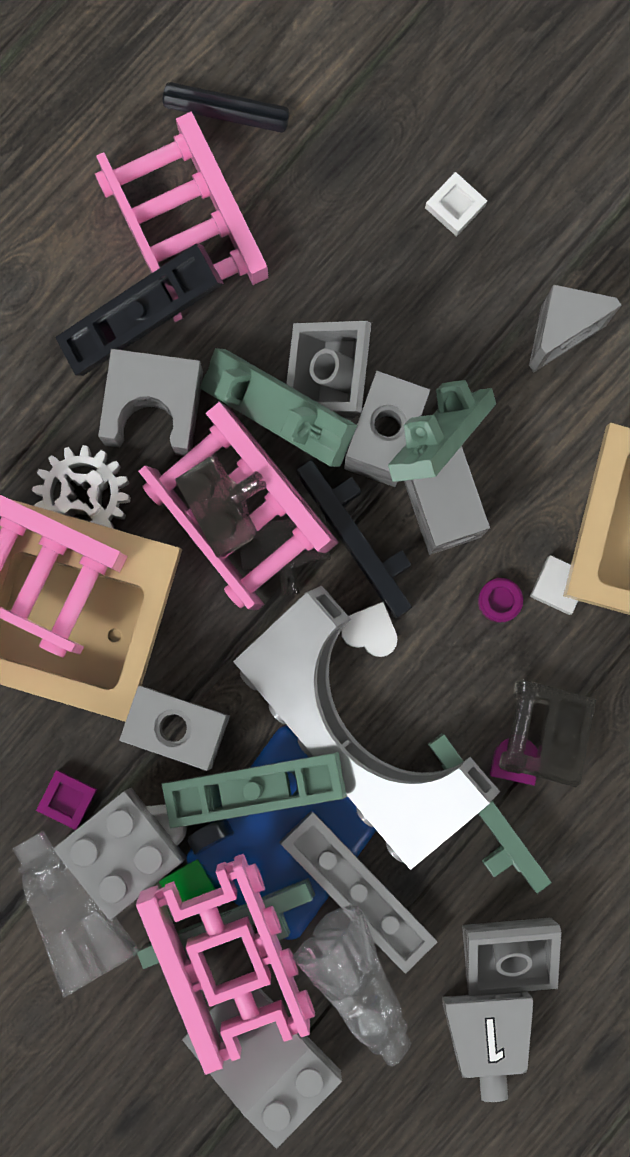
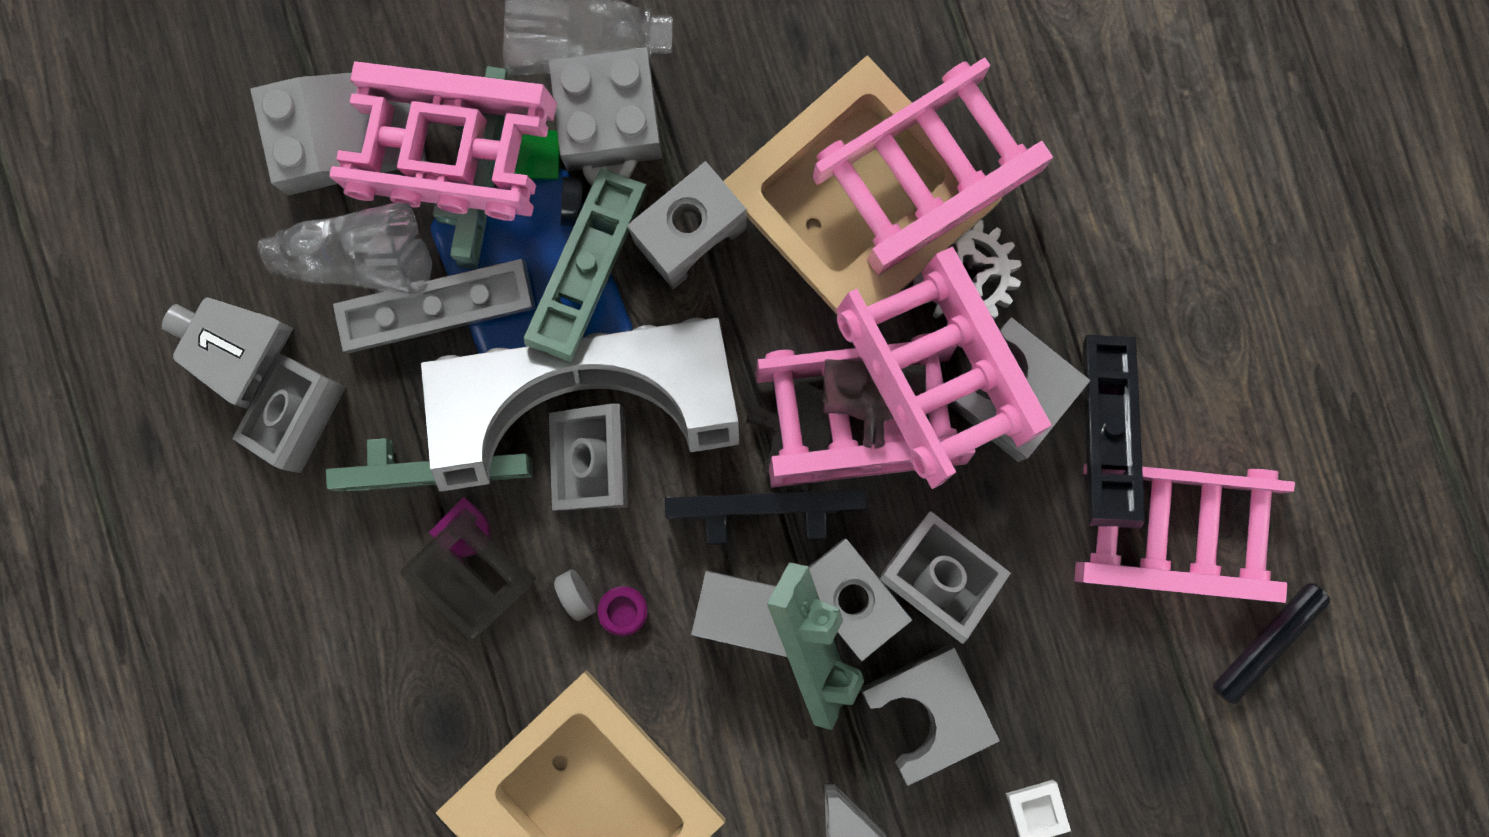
camera: 130 degrees right, 0 degrees up
magenta tile [36,770,98,830] -> none
sand green hinge [200,348,358,467] -> none
white tile [341,602,398,657] -> none
white tile [529,555,578,615] -> none
none -> light grey slope [549,404,629,511]
none -> light grey tile [554,569,596,621]
none -> bright pink fence [836,247,1052,489]
none -> light grey piece [860,645,1000,786]

